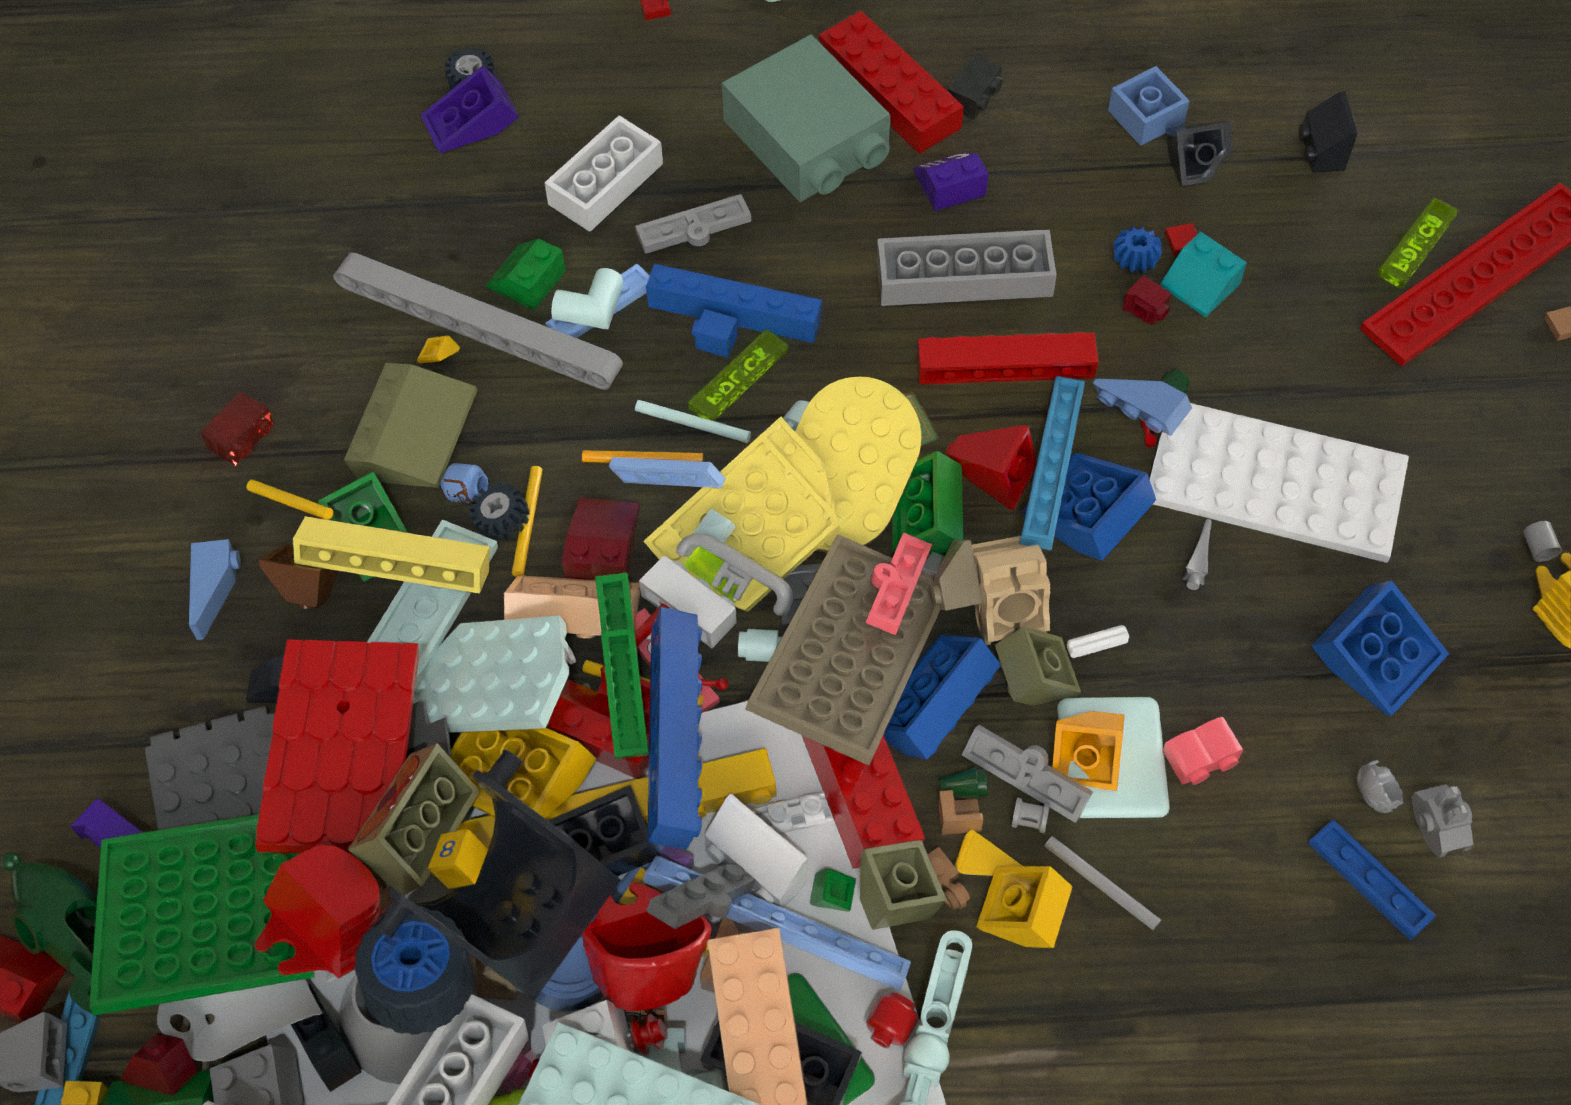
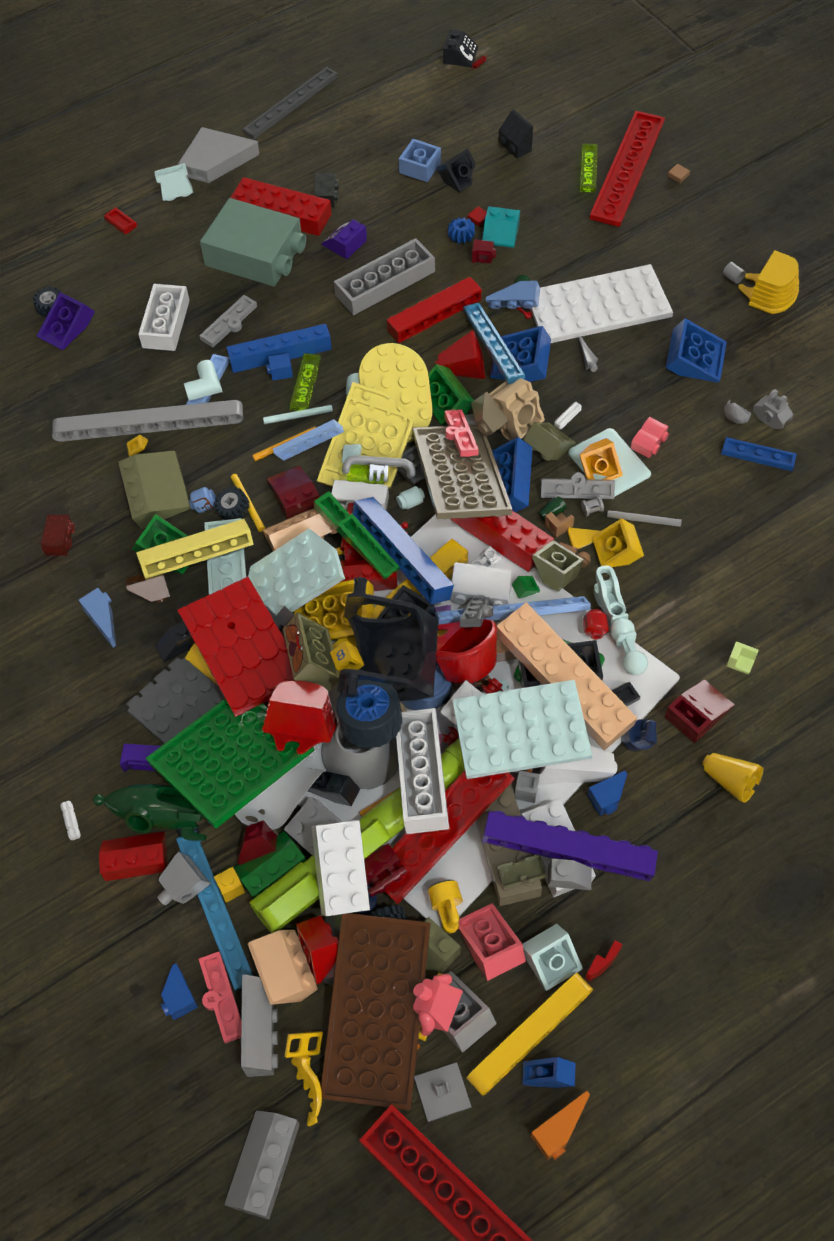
camera: 30 degrees left, 0 degrees up
yellow bar [247,480,333,520] -> none
green slope [486,239,566,310] -> none

